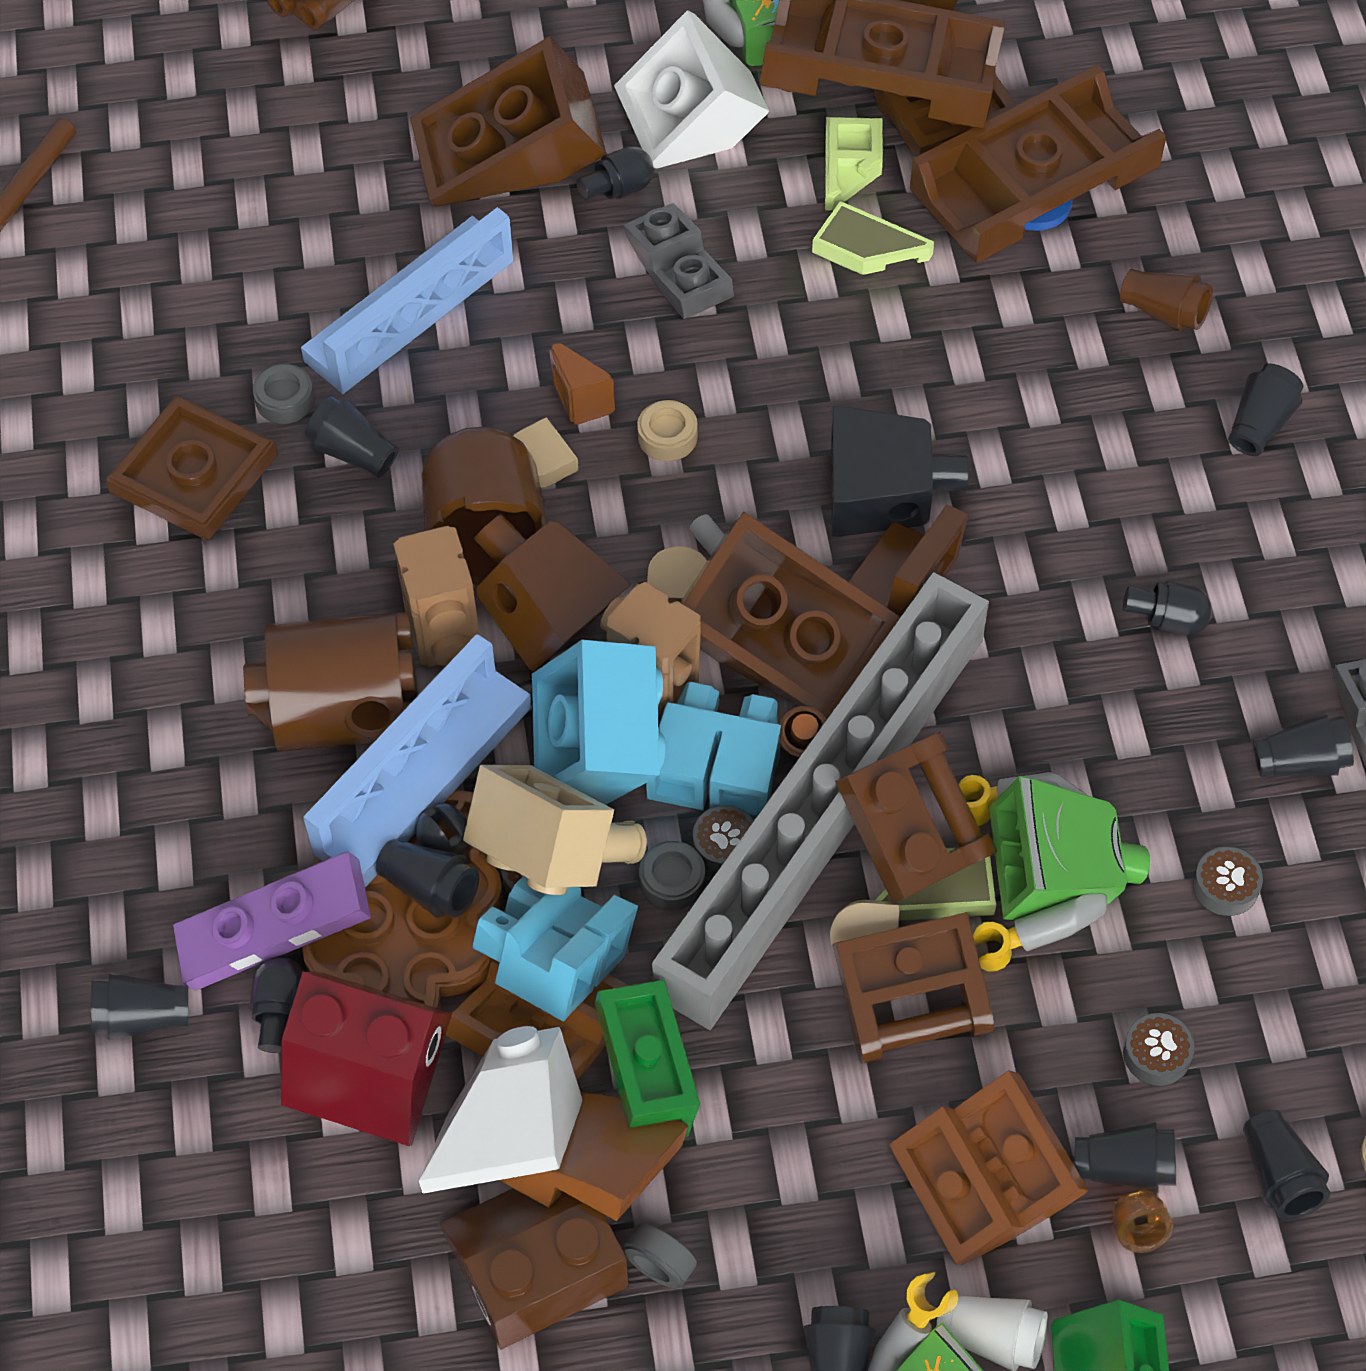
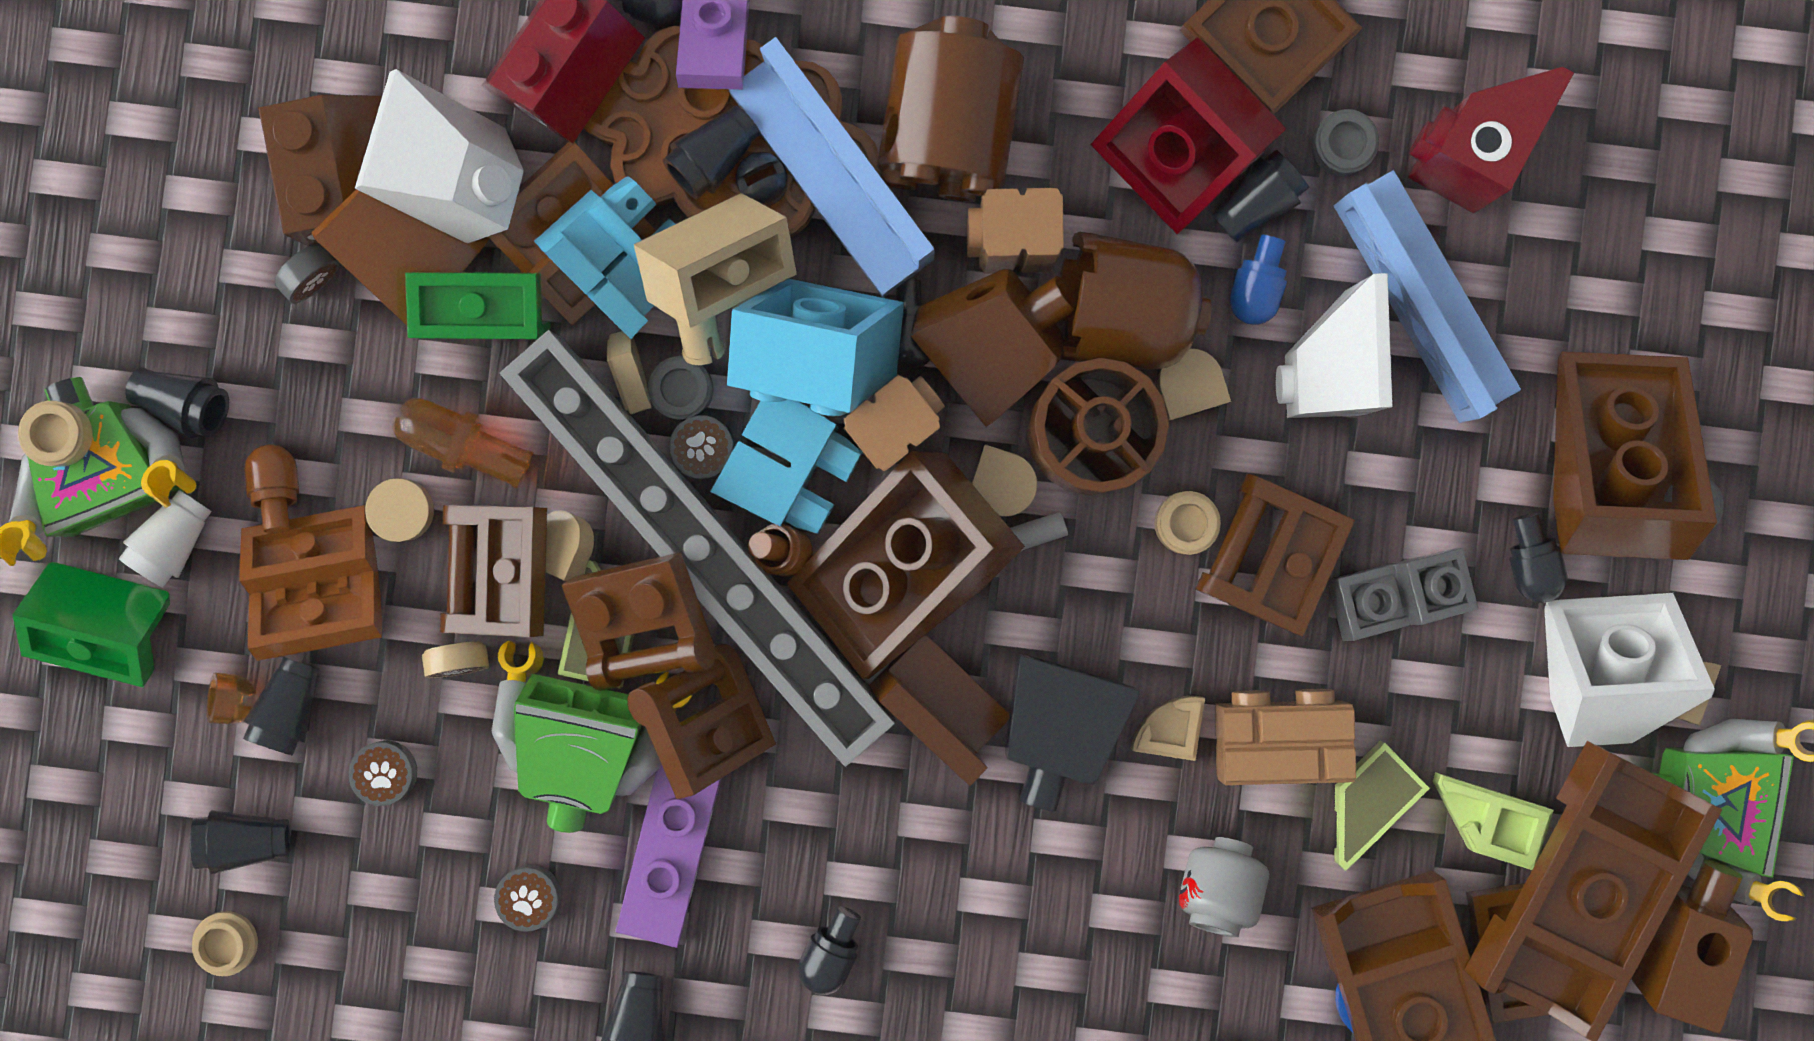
camera: 105 degrees right, 30 degrees up
dark orange slope [550,343,615,426] -> none
none -> dark orange cylinder [244,444,299,534]
none -> tan tile [365,479,434,542]
none -> clear orange arm [392,398,534,489]
none -> tan tile [422,642,489,678]
none -> tan tile [607,331,651,414]
none -> medium lavender plate [615,765,722,948]
none -> reddish brown plate [627,644,776,799]
none -> reddish brown cylinder [1026,358,1169,496]
none -> dark red slope [1090,37,1286,235]
none -> tan tile [1130,696,1205,761]
none -> light grey head [1179,837,1269,937]
none -> reddish brown plate [1195,474,1355,637]
none -> medium nougat brick [1215,689,1356,785]
none -> blue cylinder [1230,235,1287,325]
none -> white slope [1276,273,1392,418]
none -> dark red slope [1407,66,1574,213]

